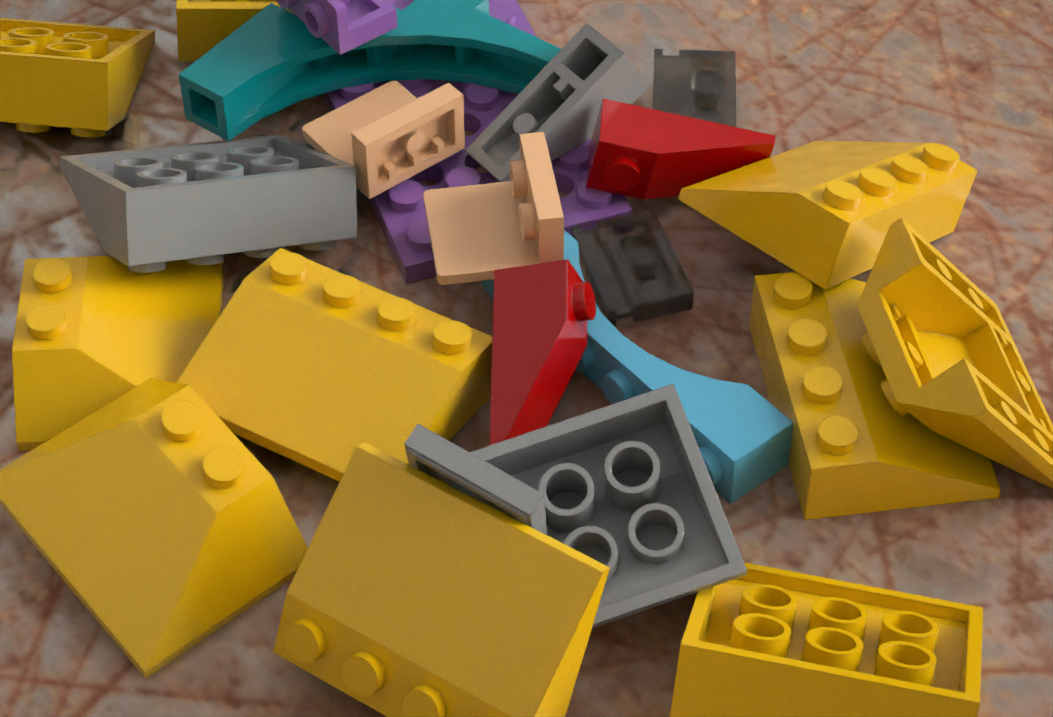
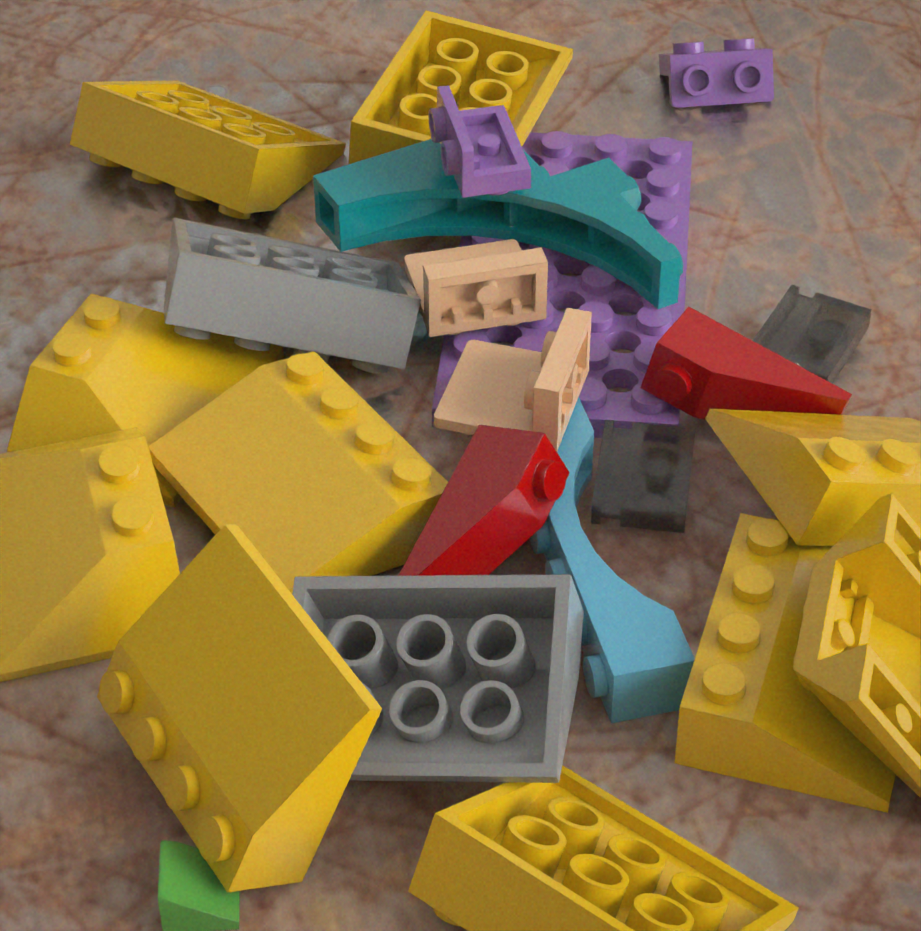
camera: 25 degrees right, 5 degrees down
light grey tile [404,424,547,535] -> none
light grey slope [465,23,648,182] -> none

